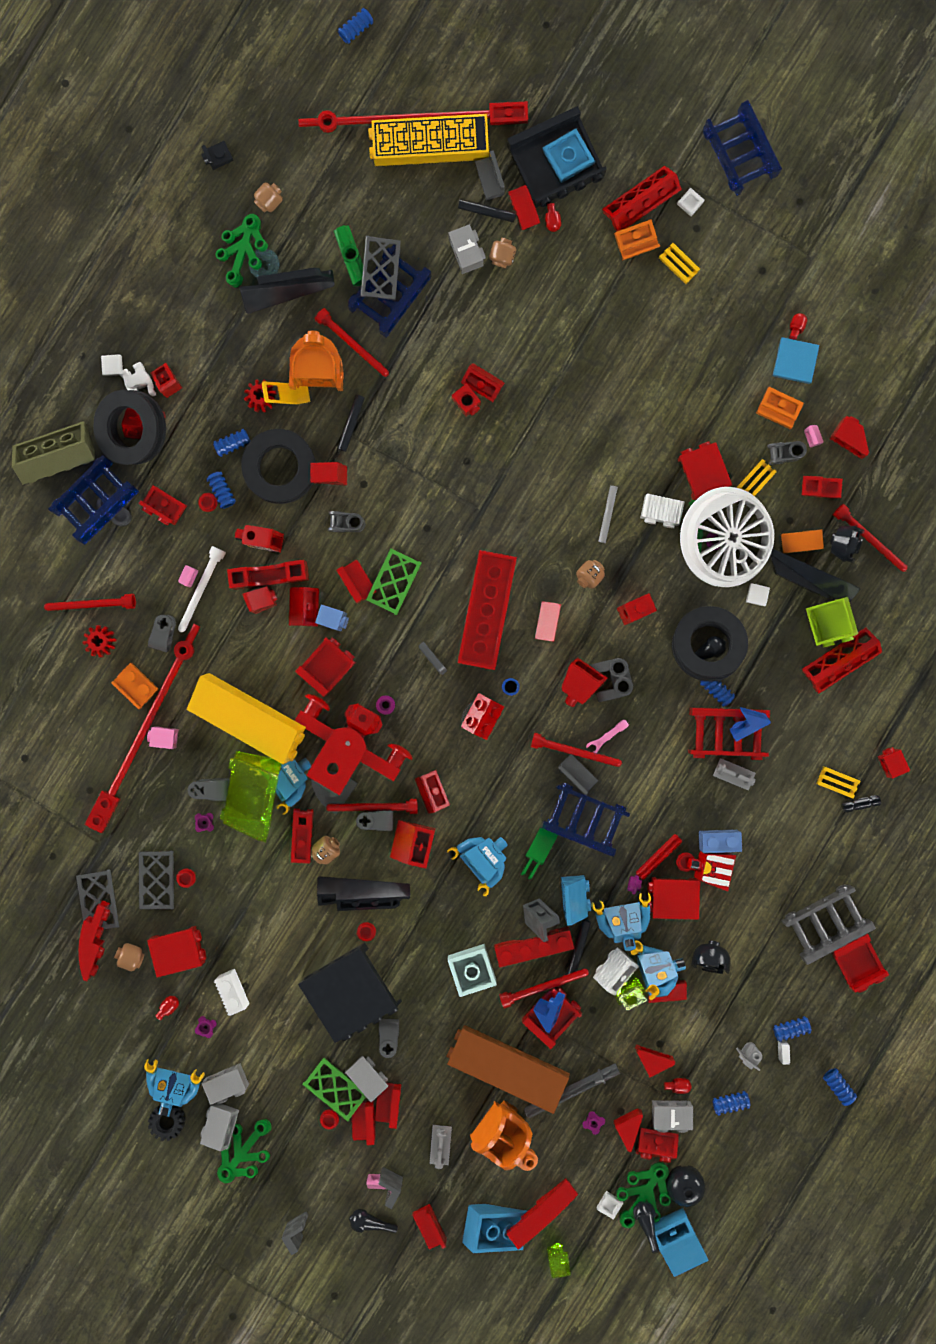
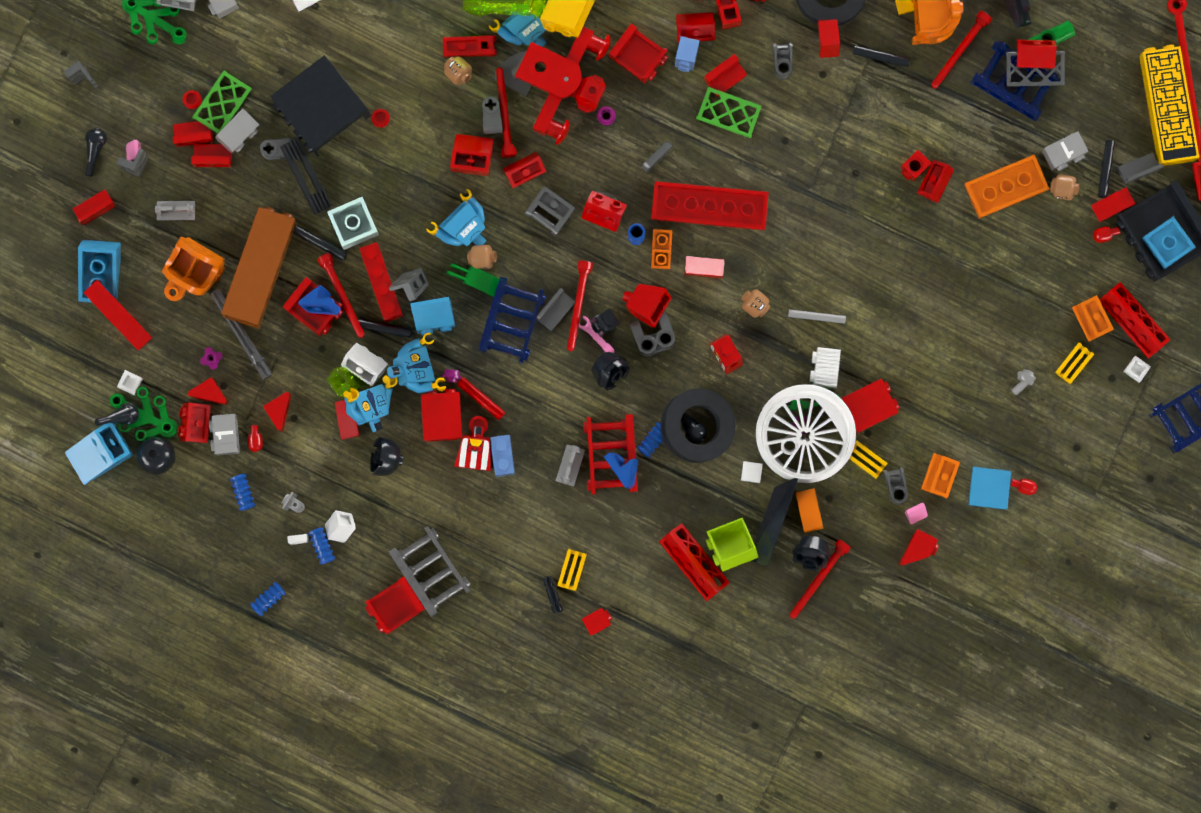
camera: 85 degrees right, 5 degrees down
black wedge [317,876,410,911] -> none
clear neon green brick [547,1243,571,1278] -> none
red slope [802,476,843,499] -> none
none -> black container [280,138,332,215]
none -> black piece [293,225,348,261]
none -> white panel [325,510,356,543]
none -> medium nougat head [467,245,497,270]
none -> dark grey plate [525,186,575,236]
none -> black bracket [590,309,620,337]
none -> black cone [591,352,630,390]
none -> orange slope [651,229,672,269]
none -> orange plate [964,154,1049,219]
none -> light grey plate [1012,369,1036,395]
none -> red panel [1016,40,1057,68]

